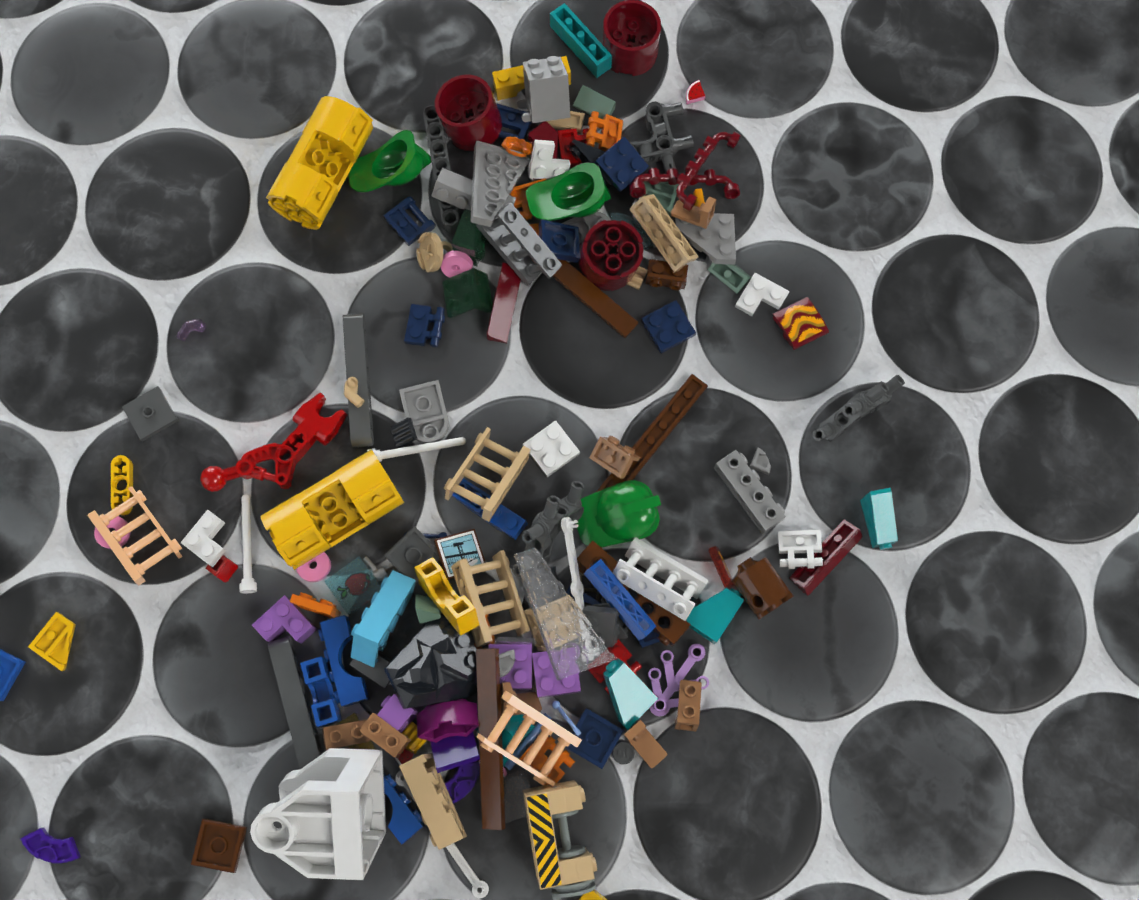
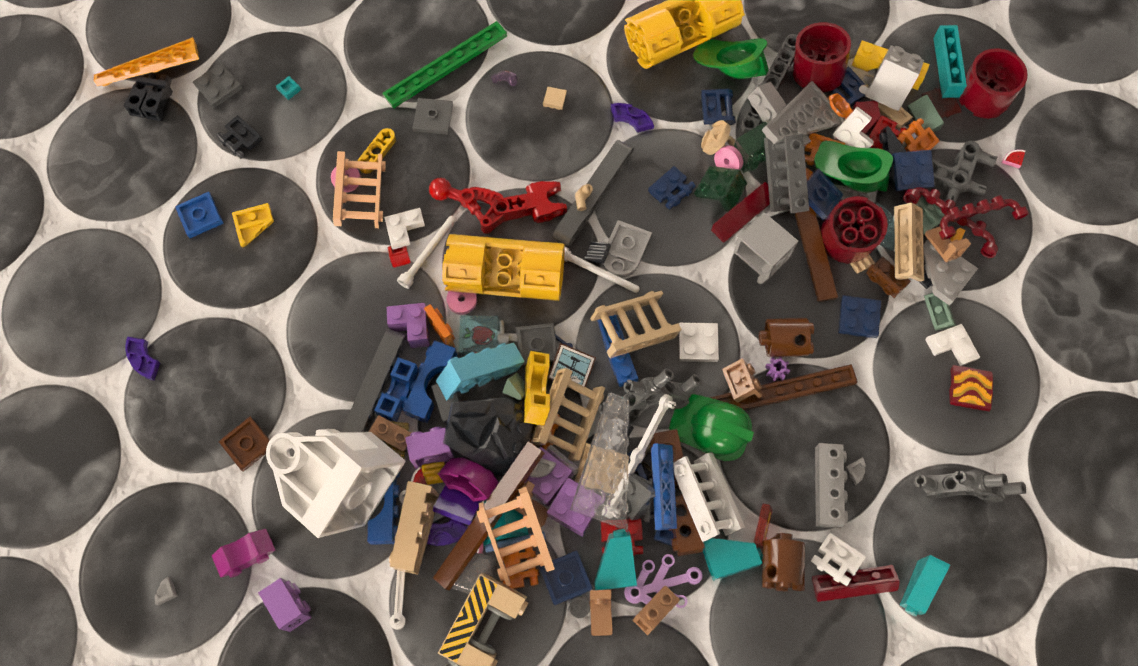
camera: 40 degrees right, 5 degrees down
medium nougat bracket [360,713,412,758] -> none
light blue hinge [552,701,581,736] -> none
none -> green plate [382,21,507,109]
none -> tan piece [543,87,567,110]
none -> dark purple tile [610,103,654,133]
none -> light grey container [734,212,798,284]
none -> reddish brown cylinder [759,318,814,357]
none -> medium lavender gear [765,357,790,381]
none -> clear red piece [921,88,961,118]

